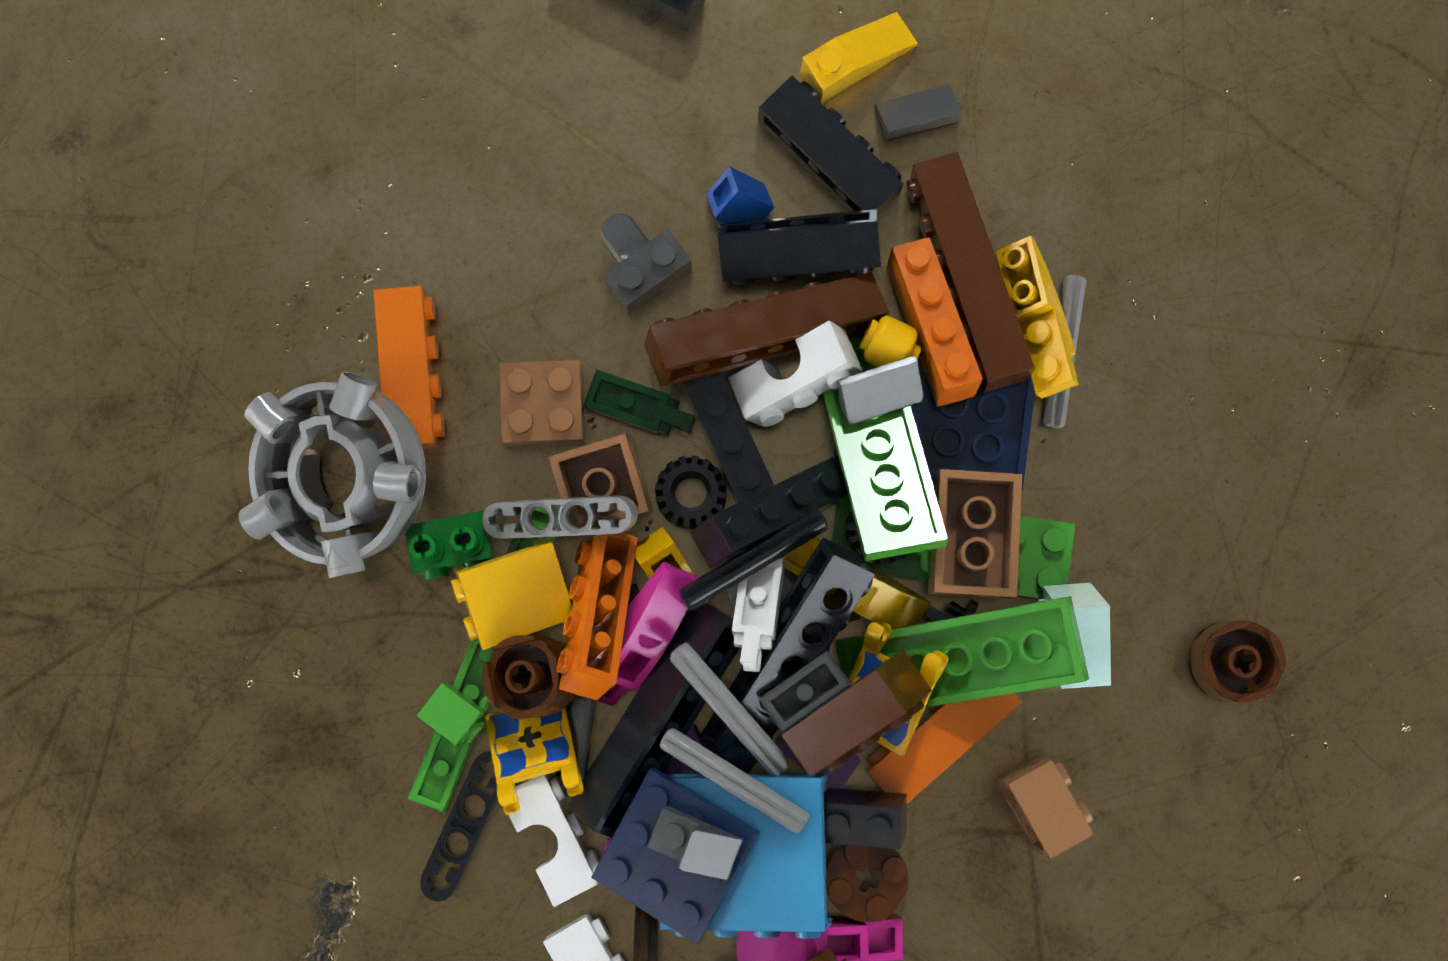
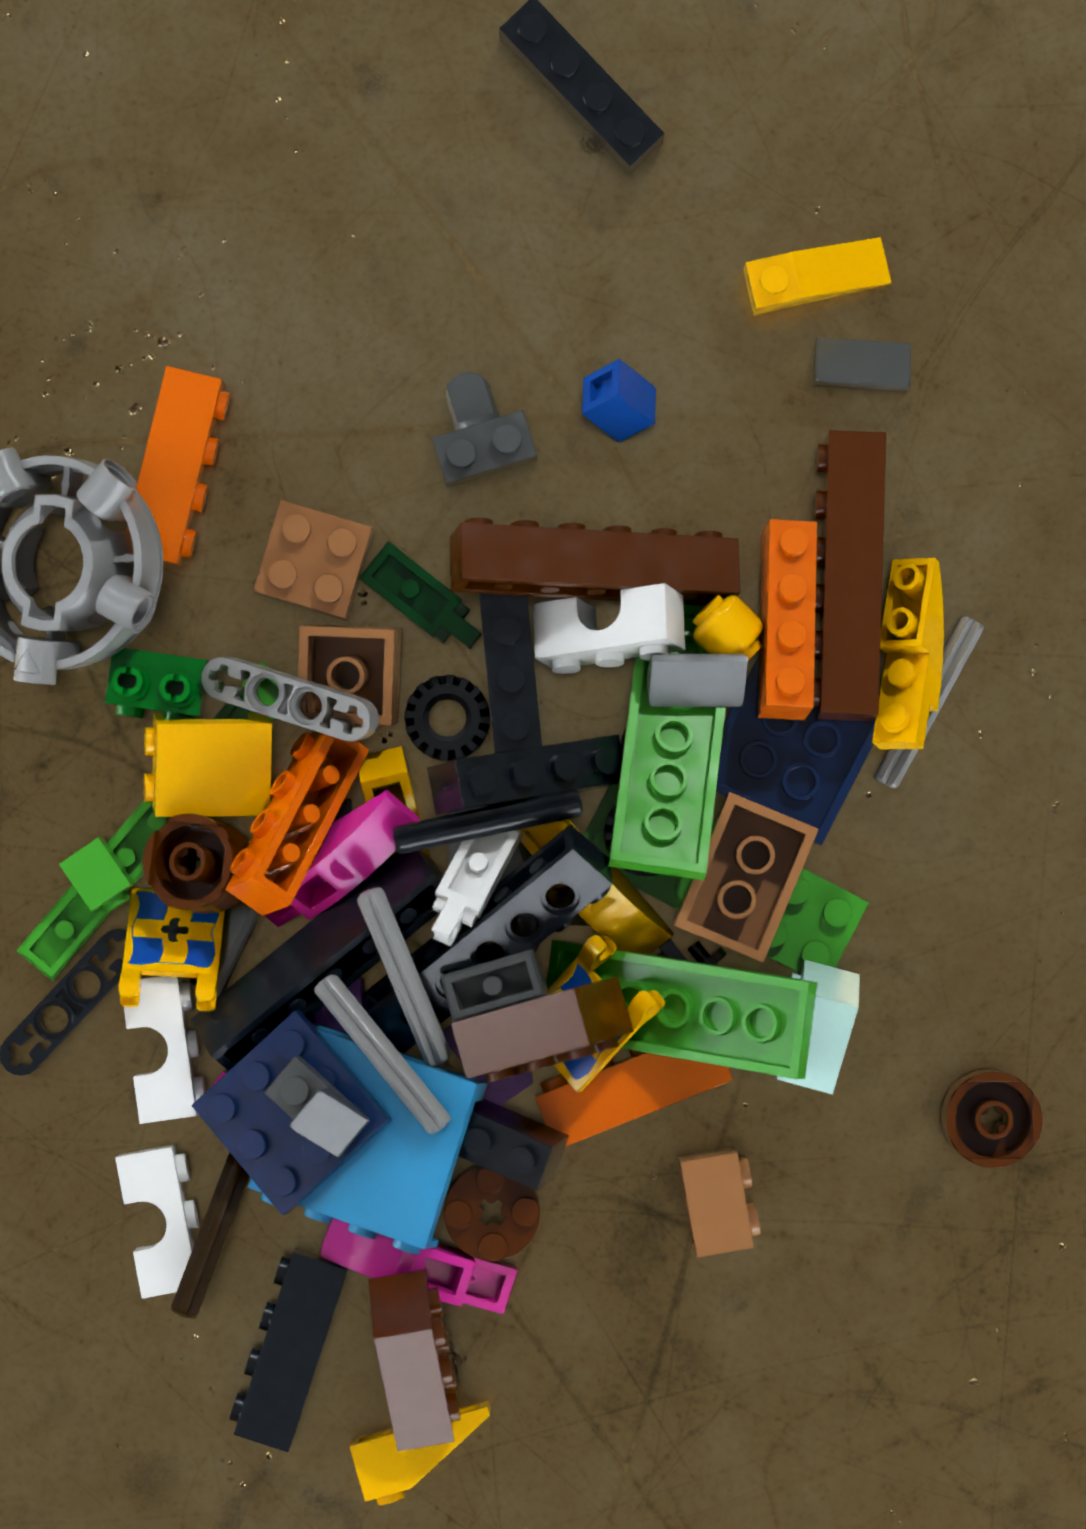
camera: 20 degrees right, 5 degrees up
black brick [717,209,881,285] -> none
black brick [758,75,904,216] -> none

